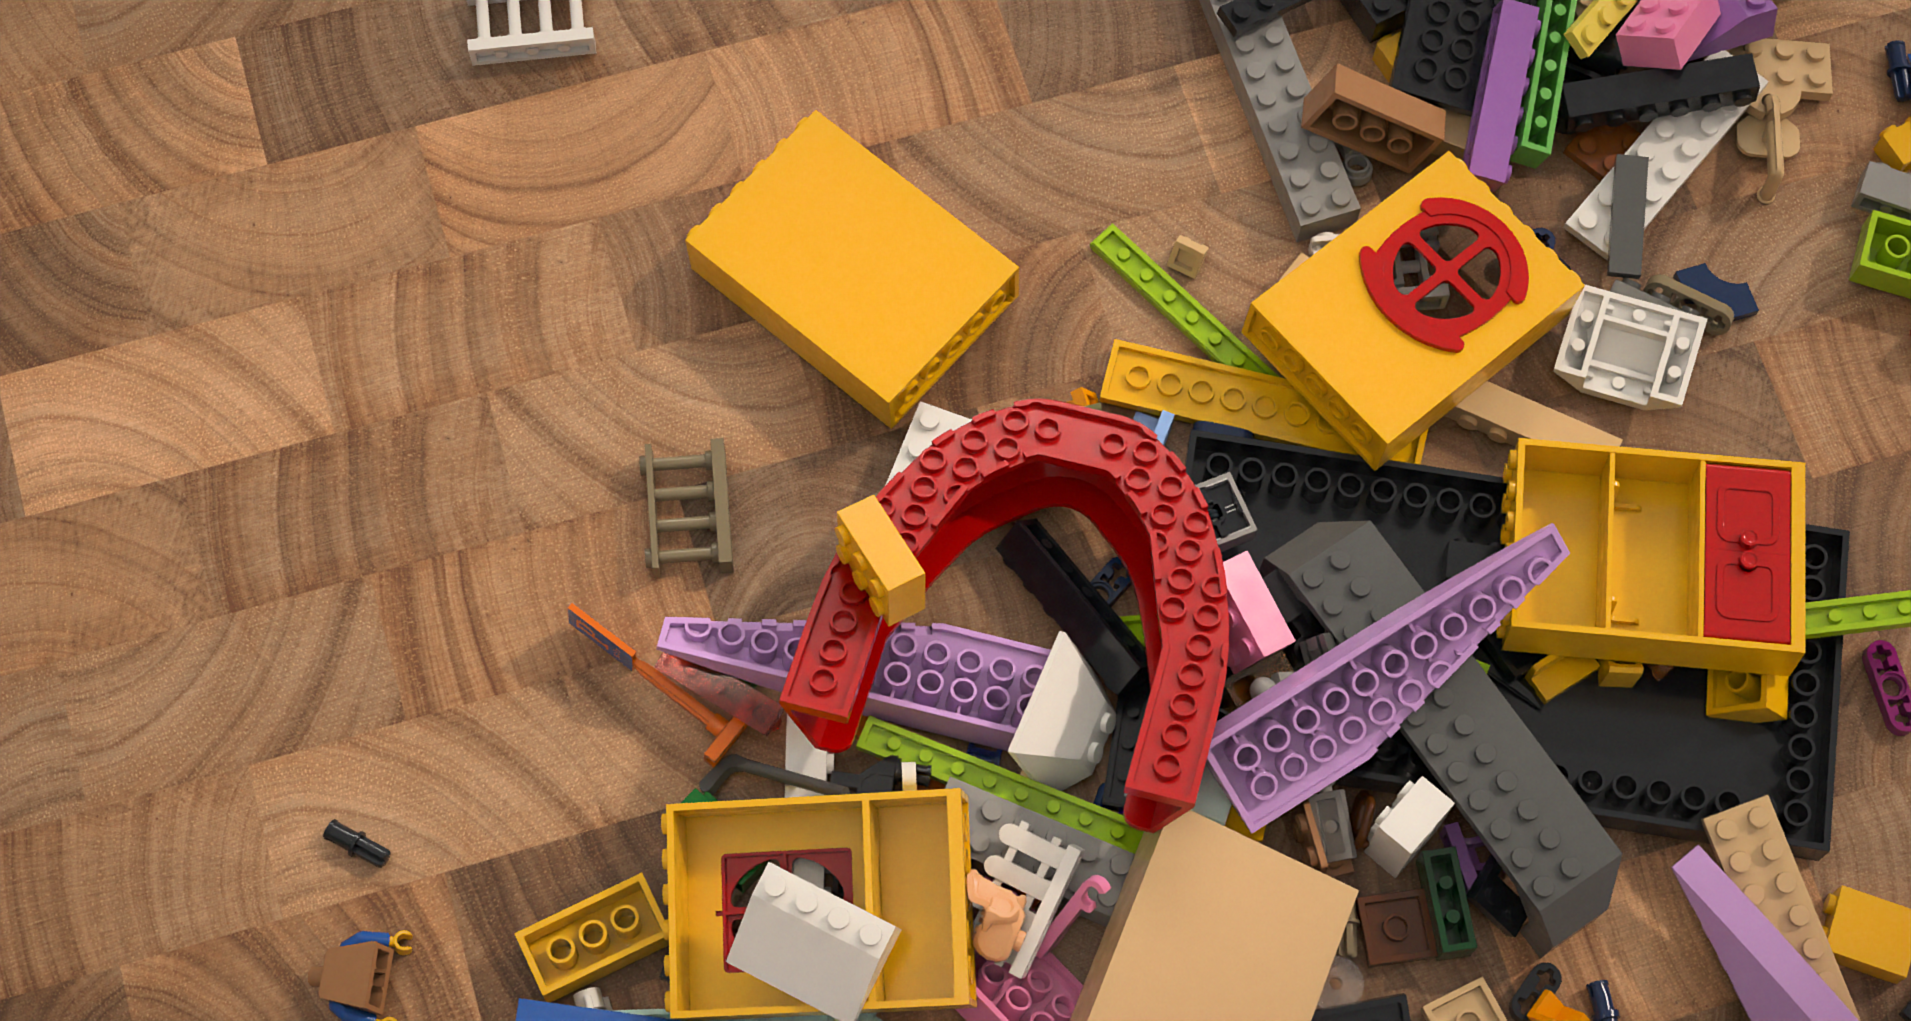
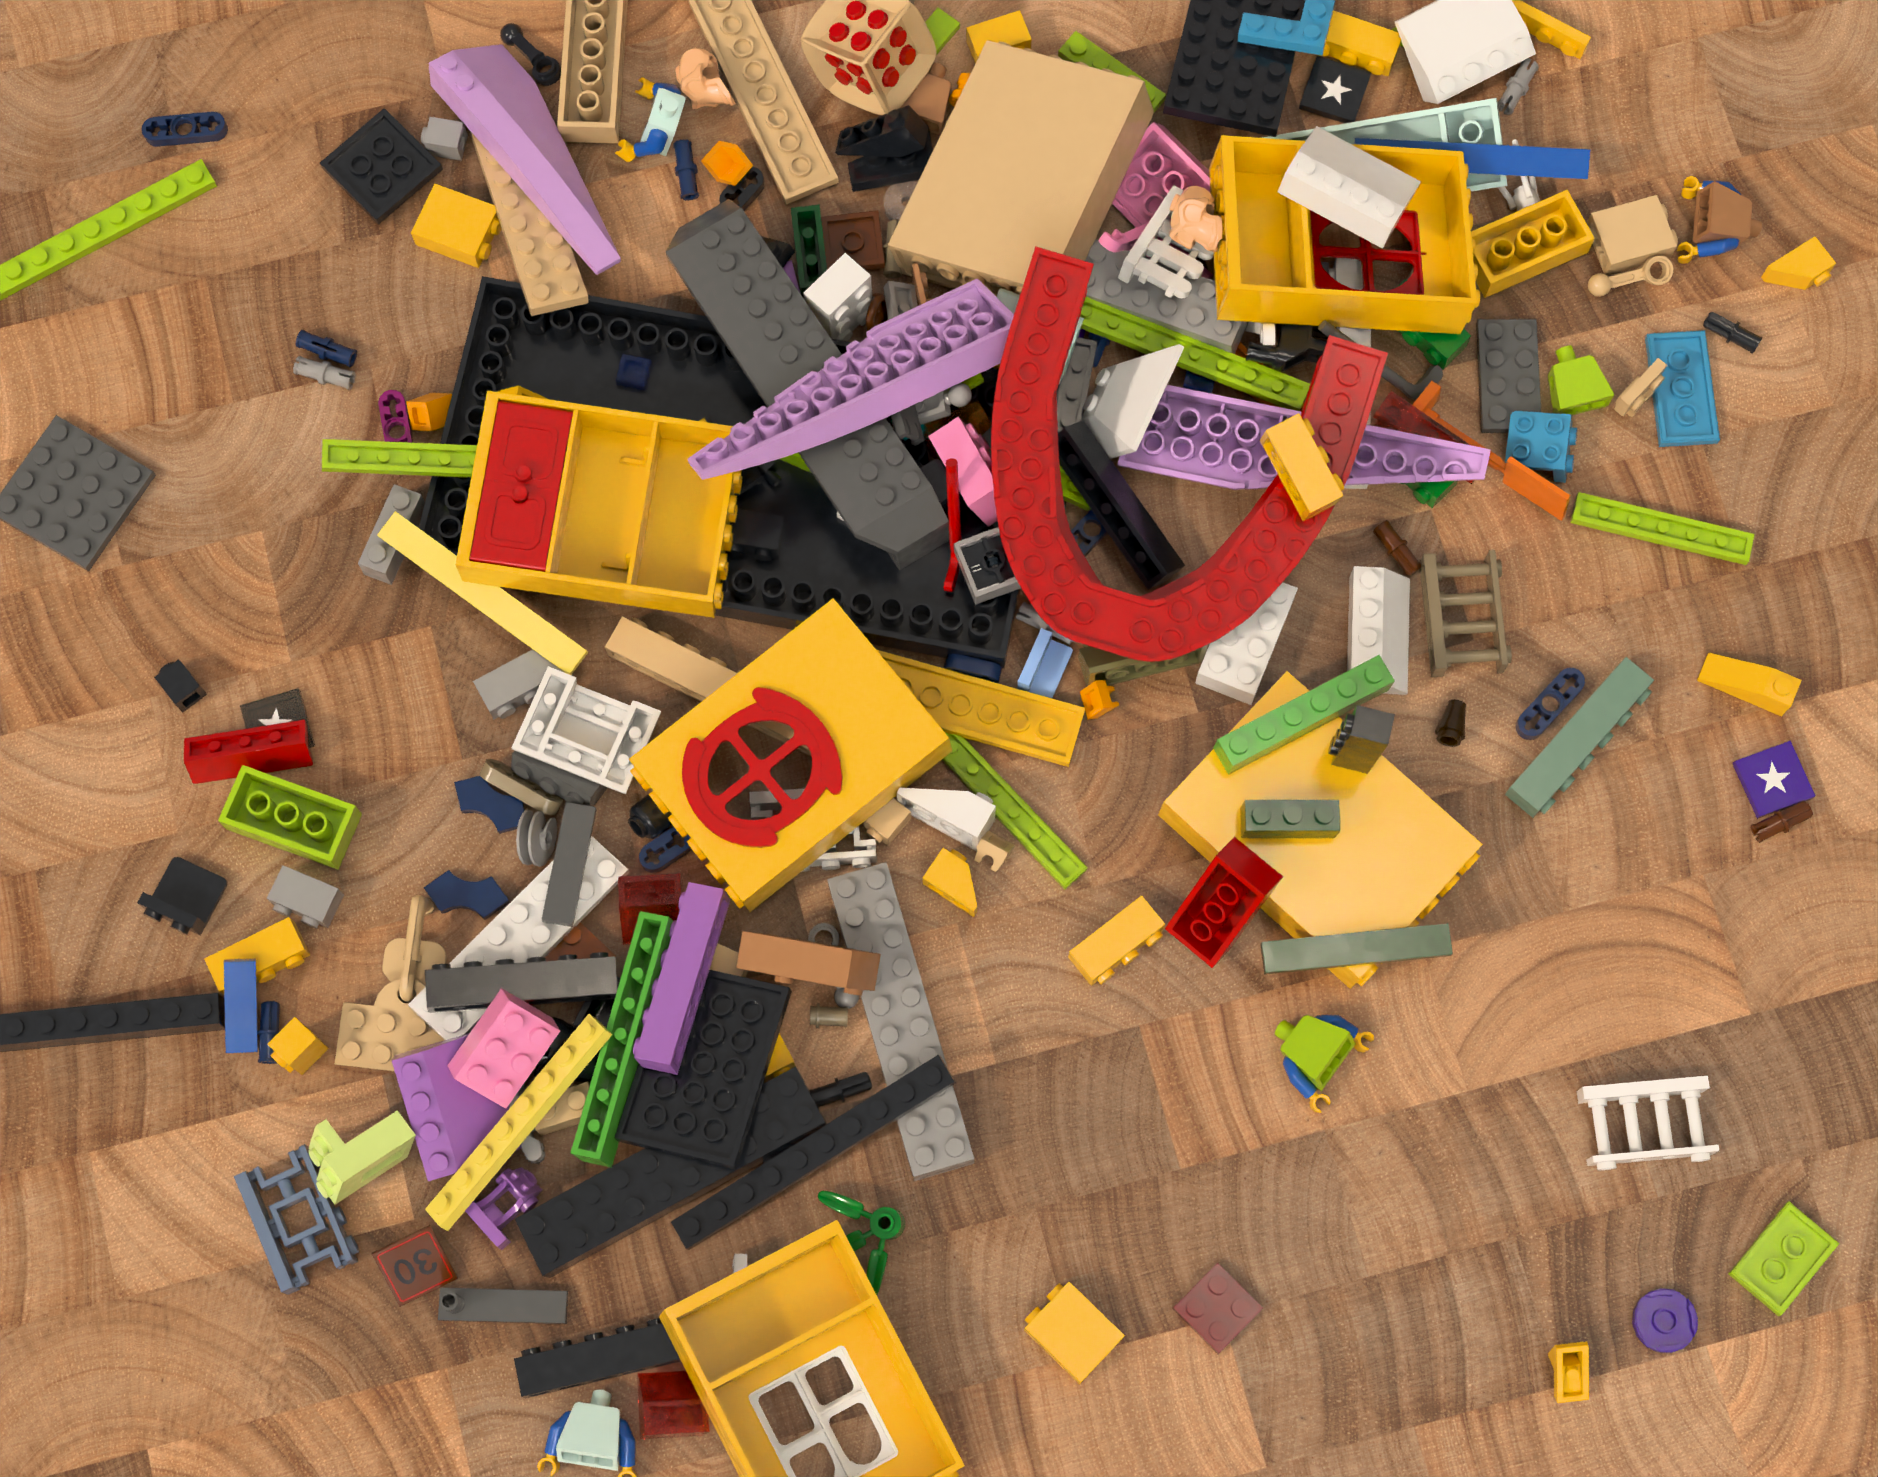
camera: 175 degrees left, 5 degrees up
none -> yellow brick [268,1017,329,1075]
none -> light grey brick [358,484,425,585]
none -> light yellow tile [377,511,588,675]
none -> light orange panel [406,393,452,431]
none -> dark blue tile [424,870,510,920]
none -> light grey brick [473,649,573,720]
none -> light grey piece [516,810,557,867]
none -> clear blue tile [616,354,652,390]
none -> clear red slope [618,873,684,945]
none -> black axle [810,1072,872,1107]
none -> white slope [897,788,996,851]
none -> yellow slope [923,848,977,917]
none -> red piece [944,458,961,592]
none -> yellow brick [1068,896,1165,986]
none -> red brick [1165,837,1283,968]
none -> bright green brick [1213,655,1395,775]
none -> brick [1240,800,1340,838]
none -> tile [1260,923,1453,975]
none -> lime torso [1275,1015,1374,1113]
none -> brick [1328,705,1395,774]
none -> white slope [1347,566,1410,695]
none -> reddish brown axle [1373,520,1421,576]
none -> dark brown cone [1435,699,1466,747]
none -> dark grey plate [1476,319,1541,433]
none -> dark azure bracket [1505,411,1577,483]
none -> sand green brick [1505,657,1654,818]
none -> dark blue beam [1516,668,1585,740]
none -> lime torso [1548,345,1614,416]
none -> lime plate [1570,492,1755,565]
none -> tan brick [1587,195,1678,276]
none -> tan piece [1588,256,1673,297]
none -> tan plate [1614,358,1667,417]
none -> dark azure tile [1645,330,1720,447]
none -> yellow slope [1697,653,1802,717]
none -> dark purple tile [1732,741,1816,819]
none -> reddish brown axle [1750,801,1813,843]
none -> yellow slope [1761,237,1836,290]

